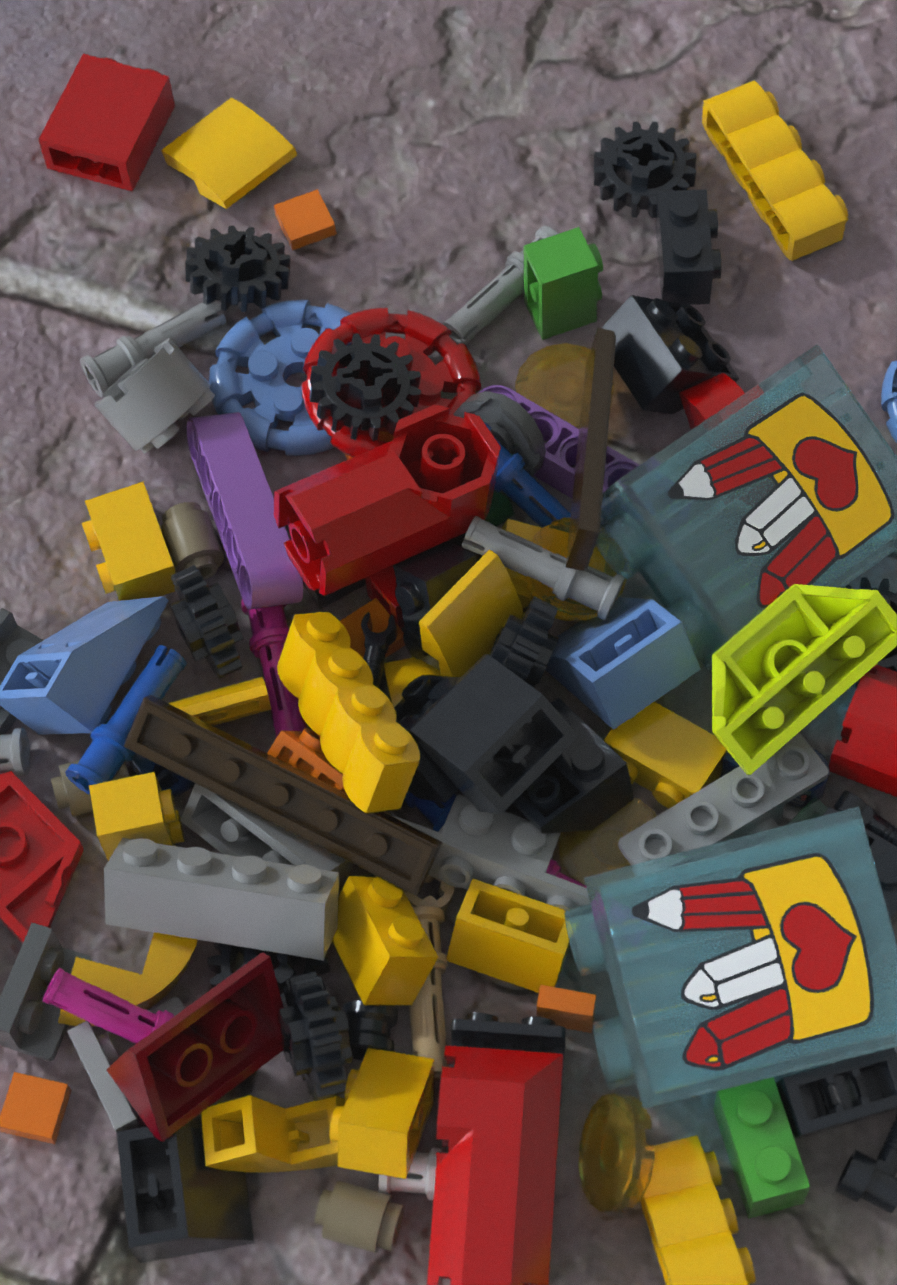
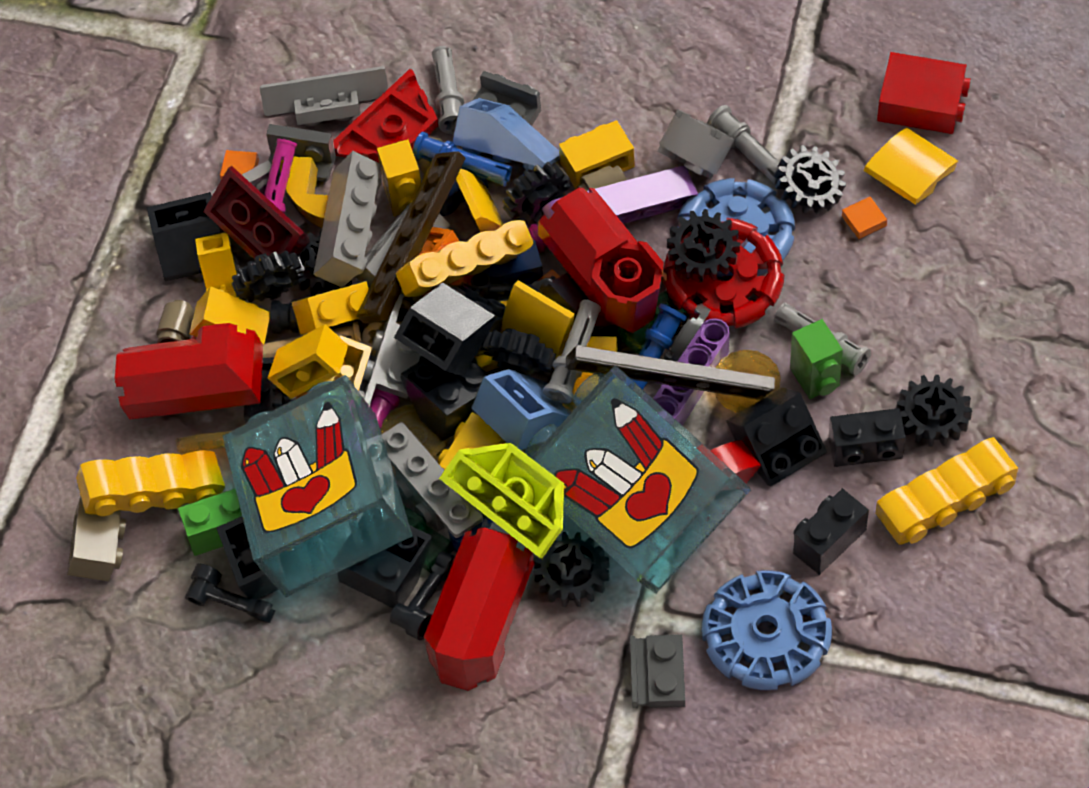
camera: 85 degrees right, 5 degrees down
none -> yellow brick [268,324,348,399]
none -> black brick [793,488,869,575]

